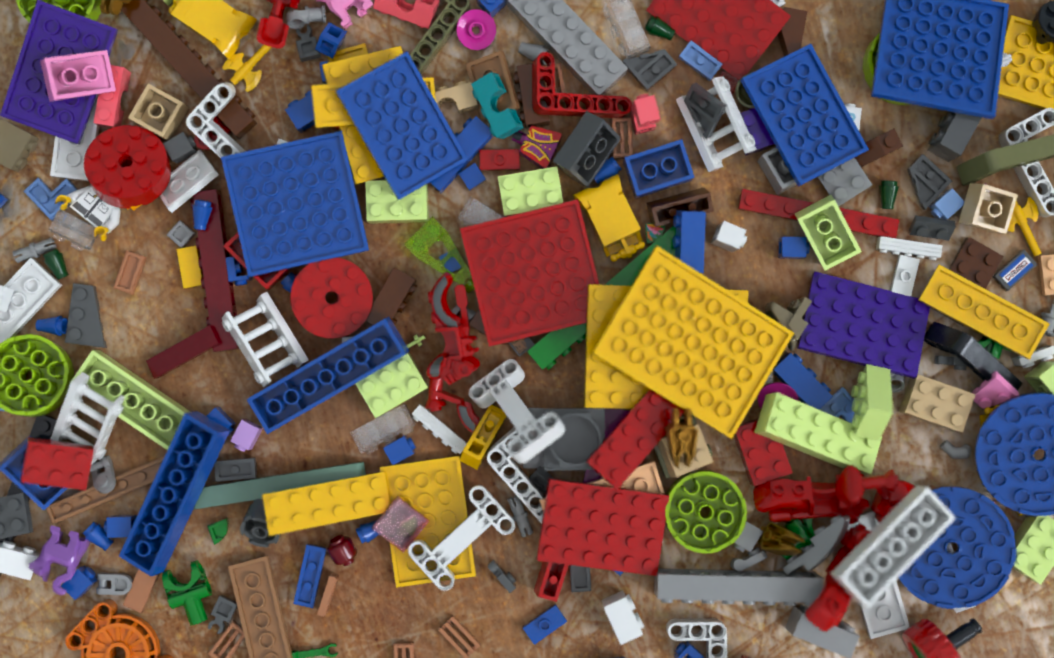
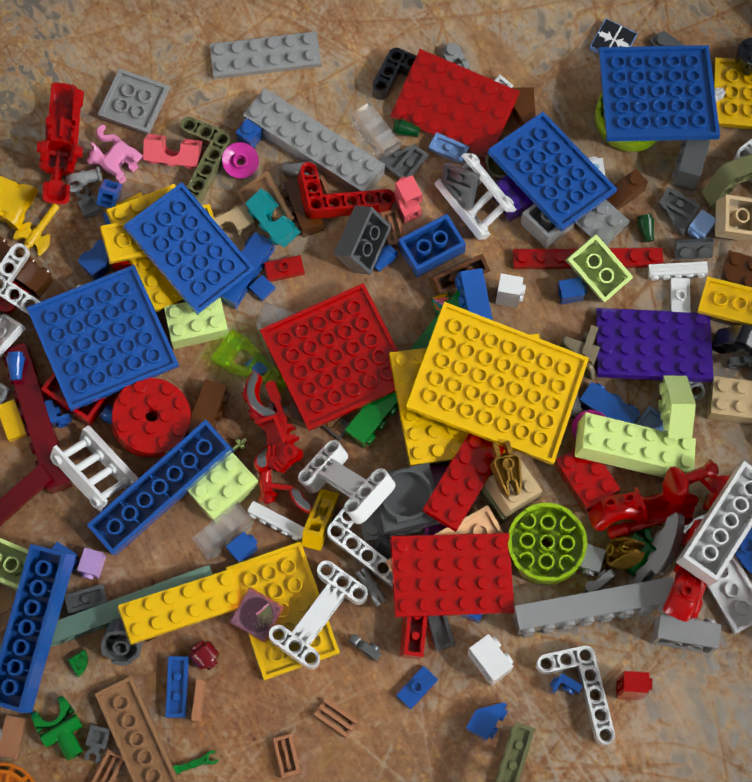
camera: 10 degrees left, 15 degrees down
blue cone [355,520,381,544] -> none
yellowish green brick [498,166,563,217] -> none
torso [512,126,562,169] -> none
yellow piece [573,174,645,262] -> none

